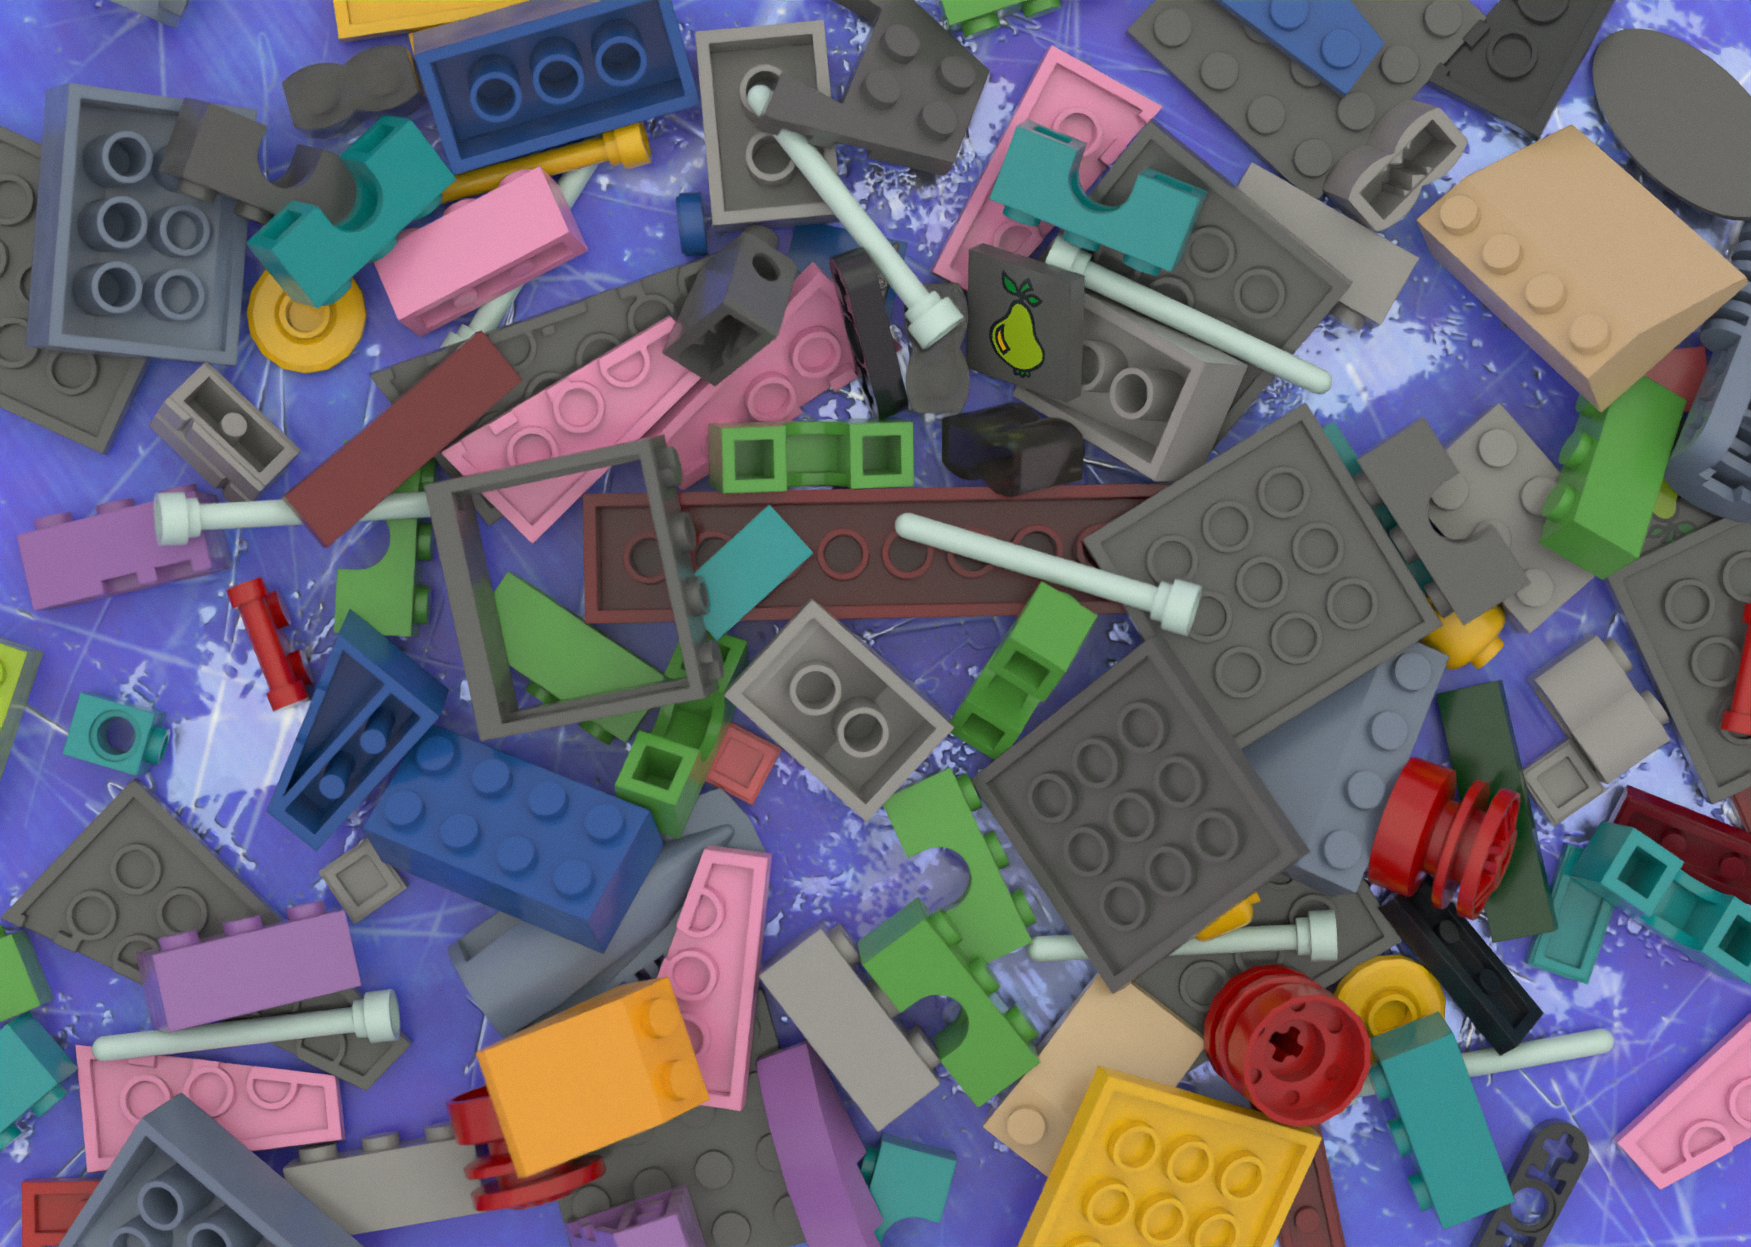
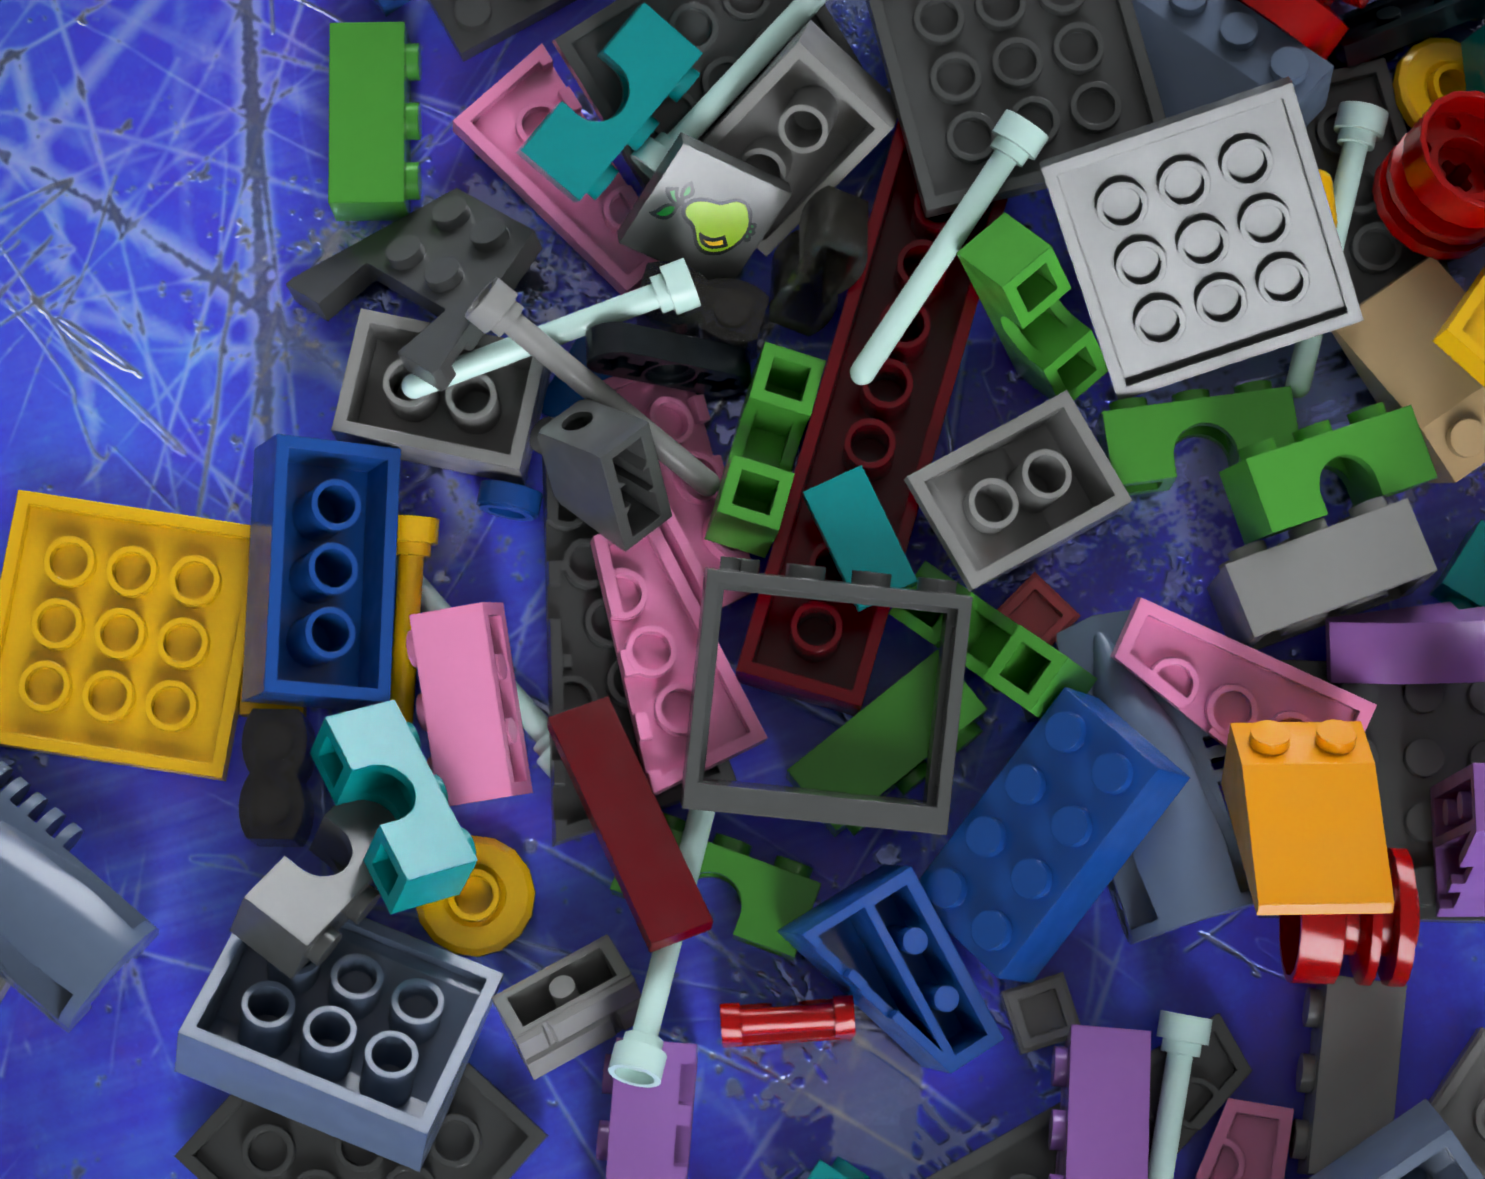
camera: 70 degrees left, 10 degrees down
none -> light grey piece [464,277,720,496]

